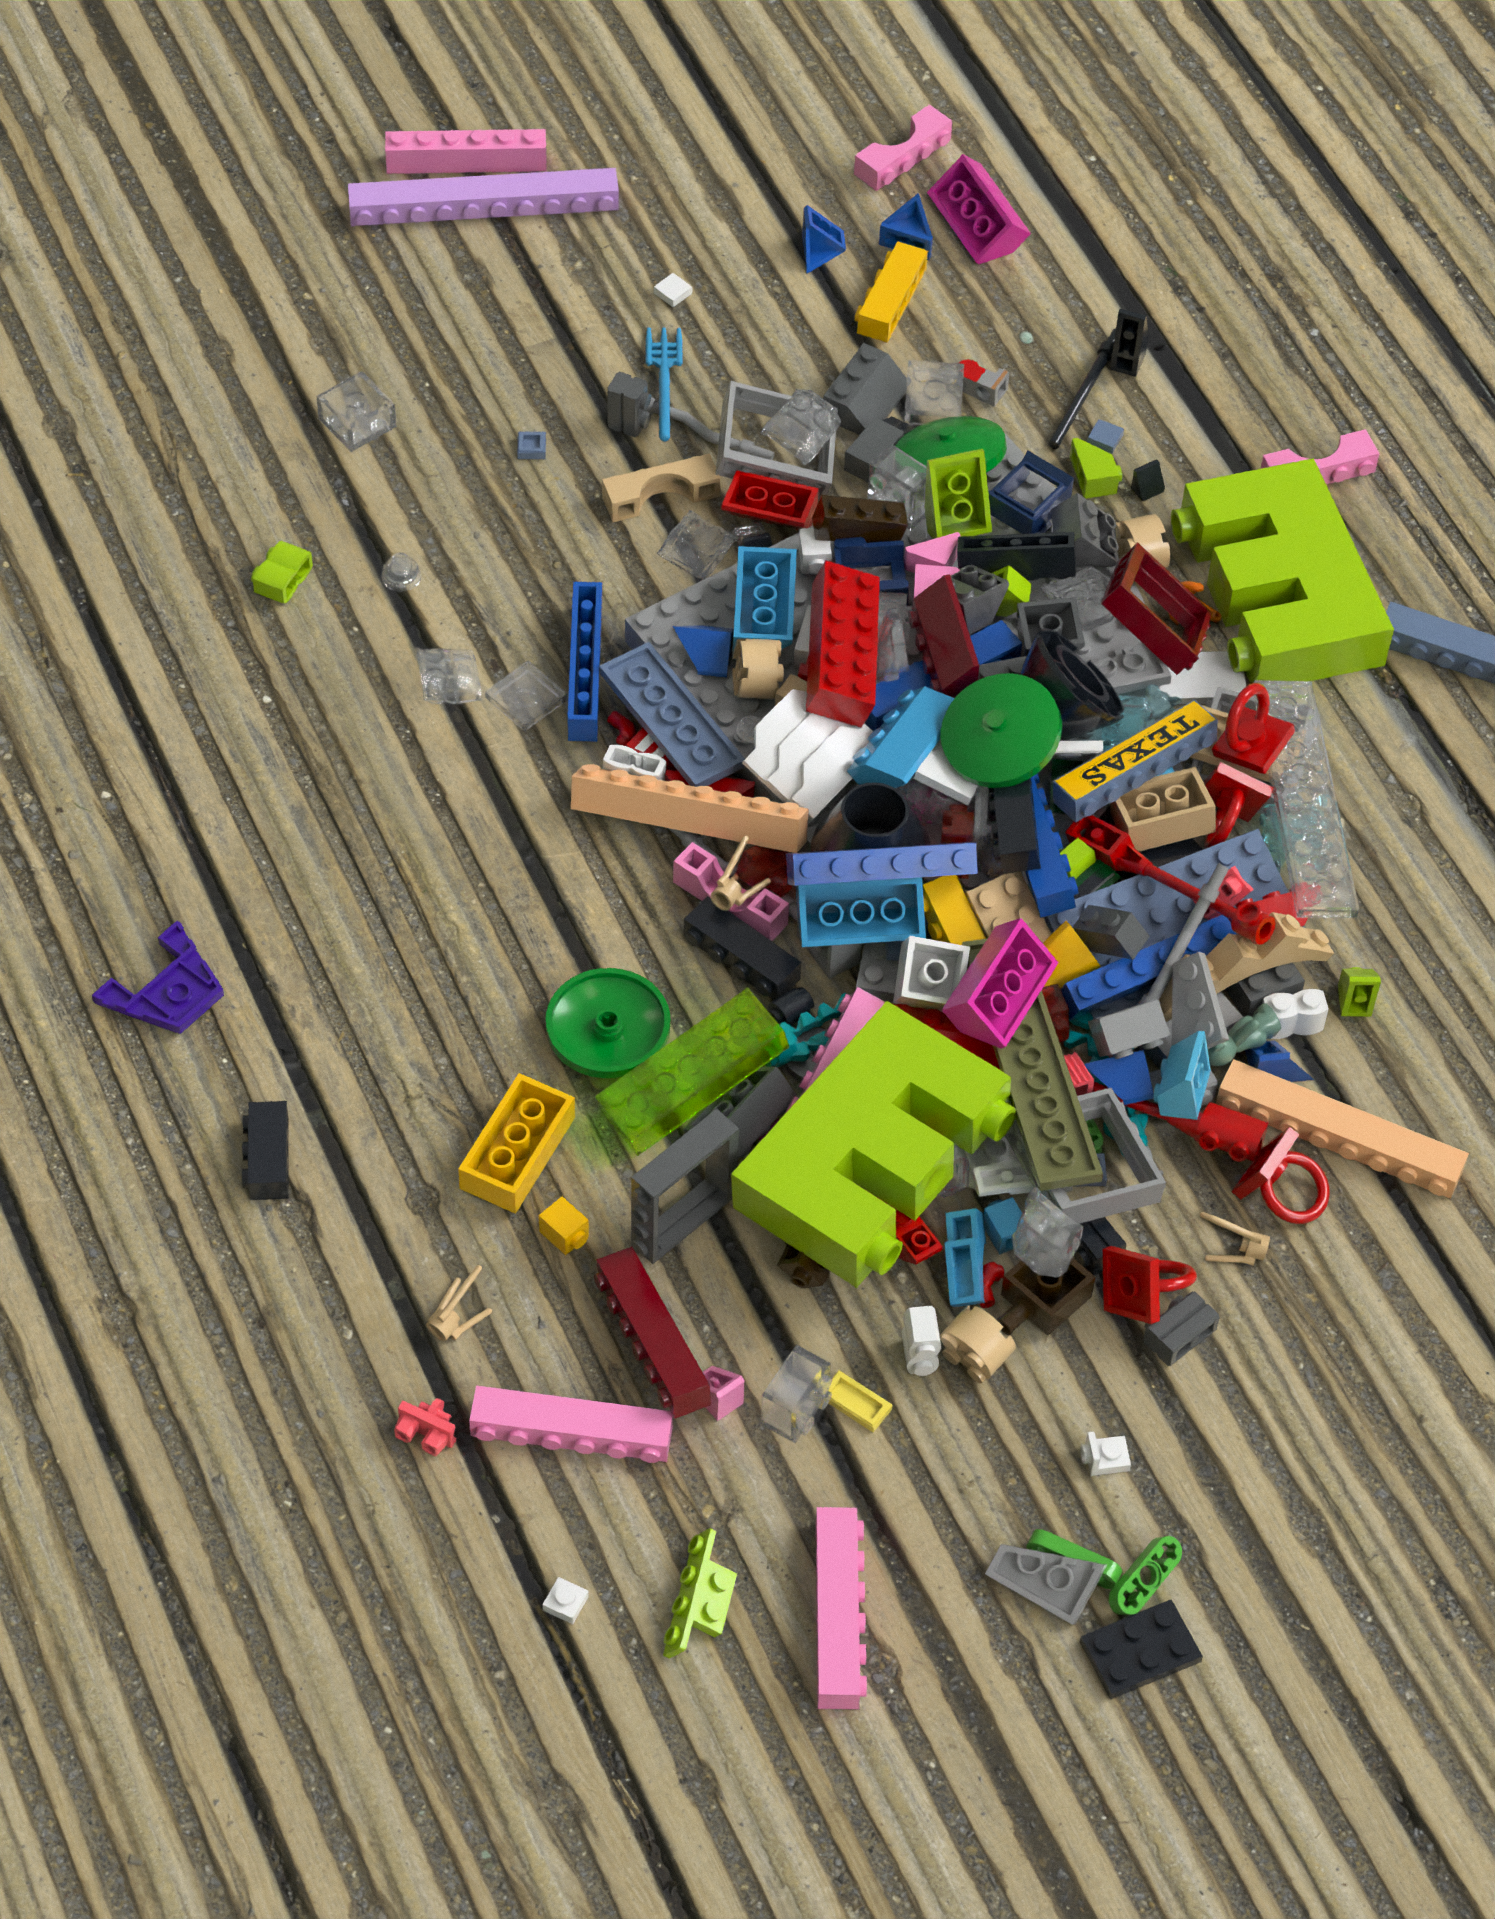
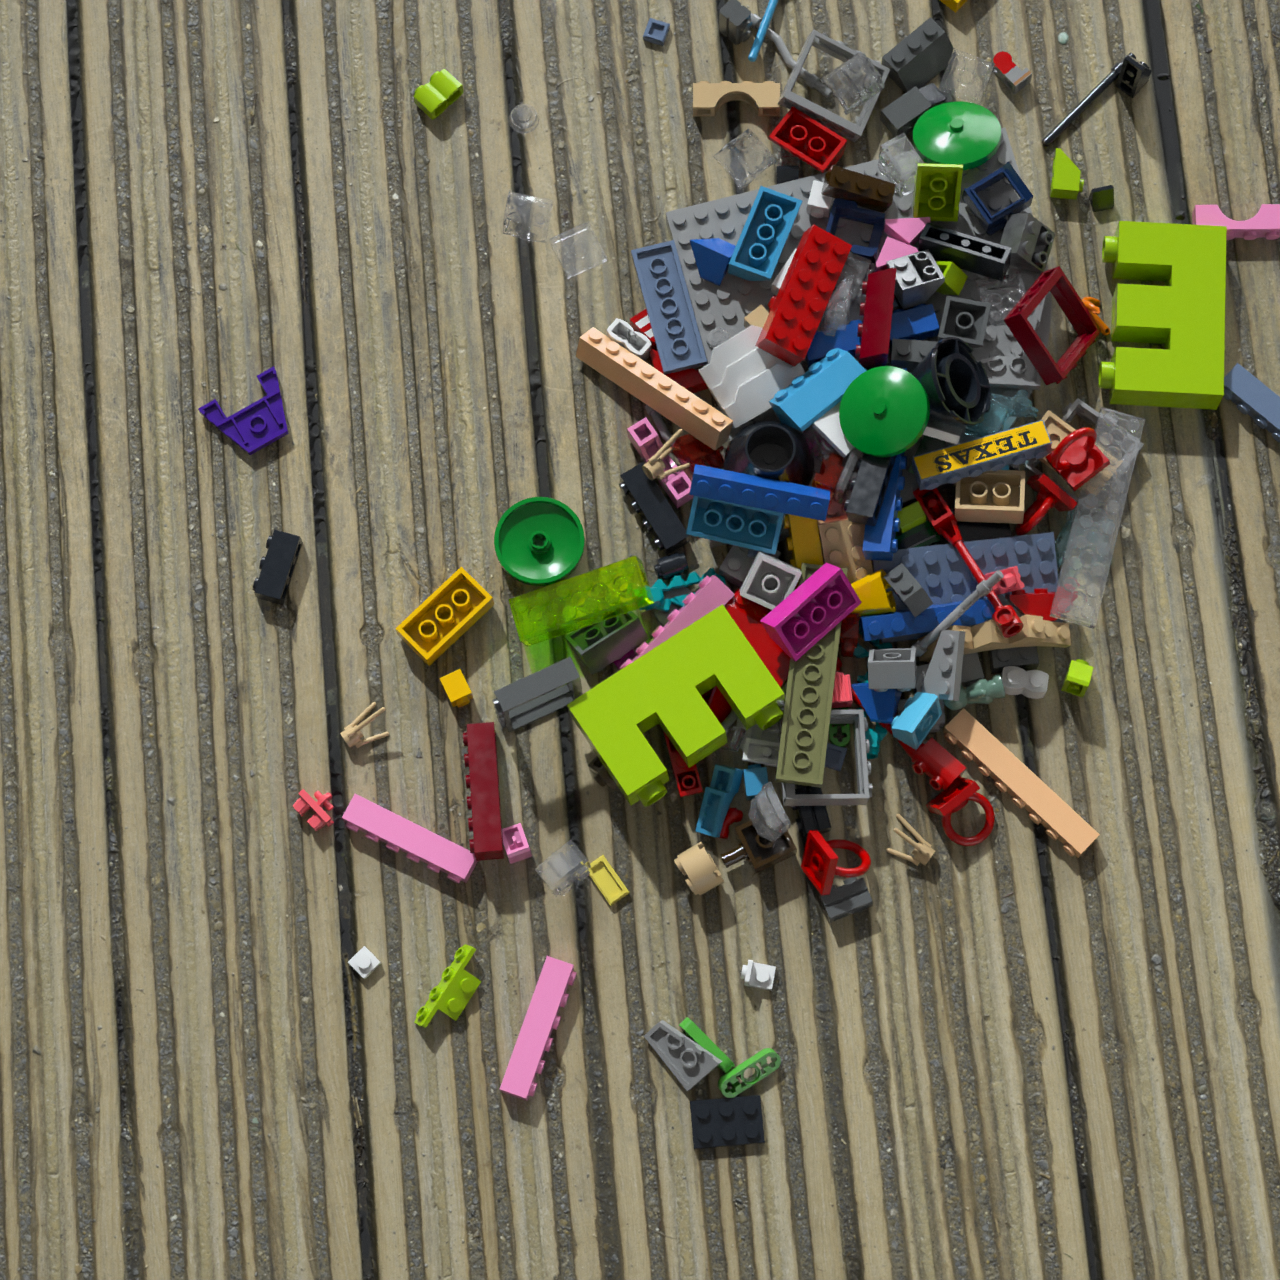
camera: 25 degrees right, 20 degrees up
blue brick [568,582,602,742] -> none
red arm [607,711,636,746] -> none
tan brick [732,639,784,699] -> none
white brick [902,1306,941,1376] -> none
sand blue tile [1087,419,1124,454] -> none
tan brick [1115,514,1170,568] -> none
white tile [1159,651,1246,705] -> none
blue slope [1245,1040,1314,1082] -> none

